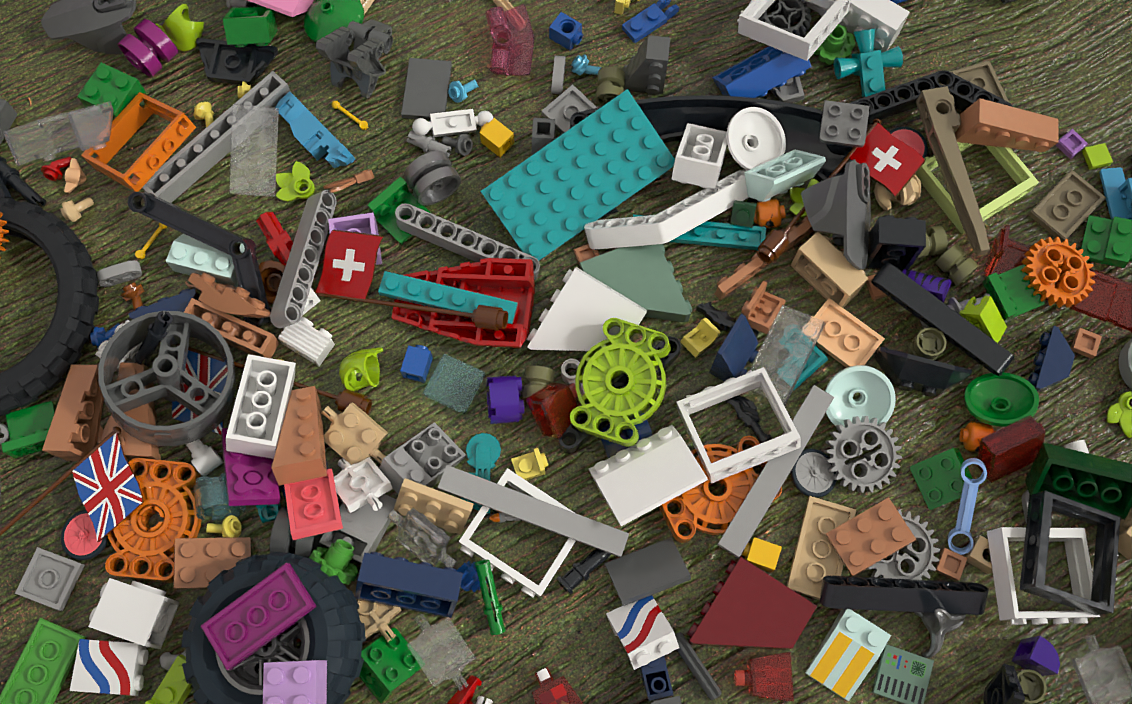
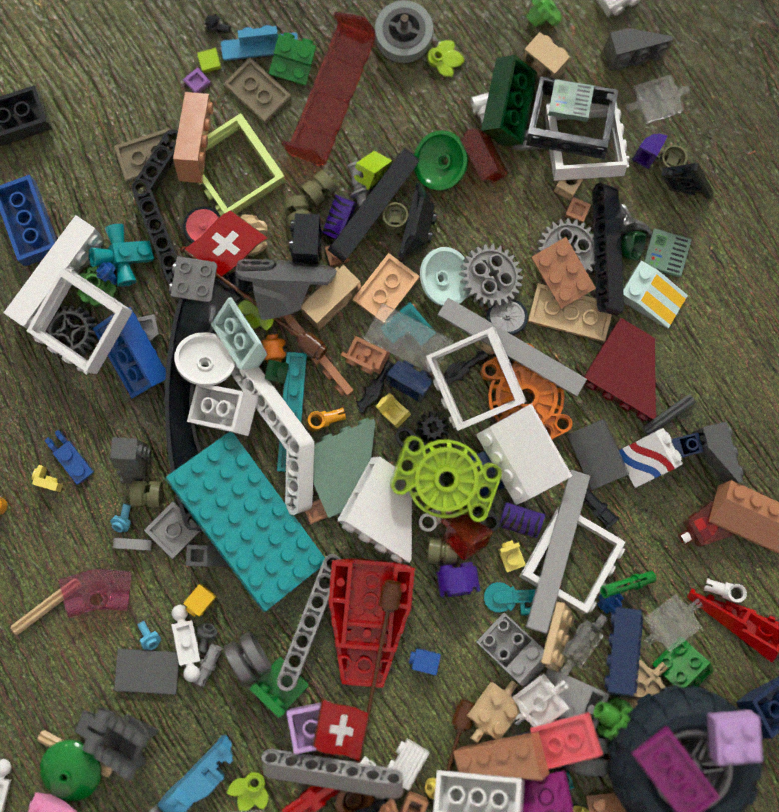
camera: 95 degrees left, 10 degrees up
nougat piece [323,169,374,193] -> none
yellow hinge [331,100,368,130] -> none
lime piece [339,348,383,391] -> none
teal plate [378,271,518,324] -> none
clear light blue tile [423,354,485,414] -> none
blue brick [549,12,583,51] -> none
clear red torso [734,652,794,702] -> none
yellow brick [742,537,782,573] -> none
green bracket [910,448,979,510] -> none
dark tan piece [916,86,990,256] -> none
light blue piece [948,458,987,555] -> none
orange head [959,421,998,454] -> none
green bracket [982,264,1045,322] -> none
orange gear [1021,237,1096,308] -> none
dark blue slope [1028,326,1075,392] -> none
nougat plate [1071,328,1102,359] -> none
none -> blue plate [97,262,117,285]
none -> light orange pin [306,407,346,432]
none -> black gear [416,411,450,444]
none -> dark purple brick [499,503,545,538]
none -> tile [548,79,594,122]
none -> dark green hair [621,231,646,261]

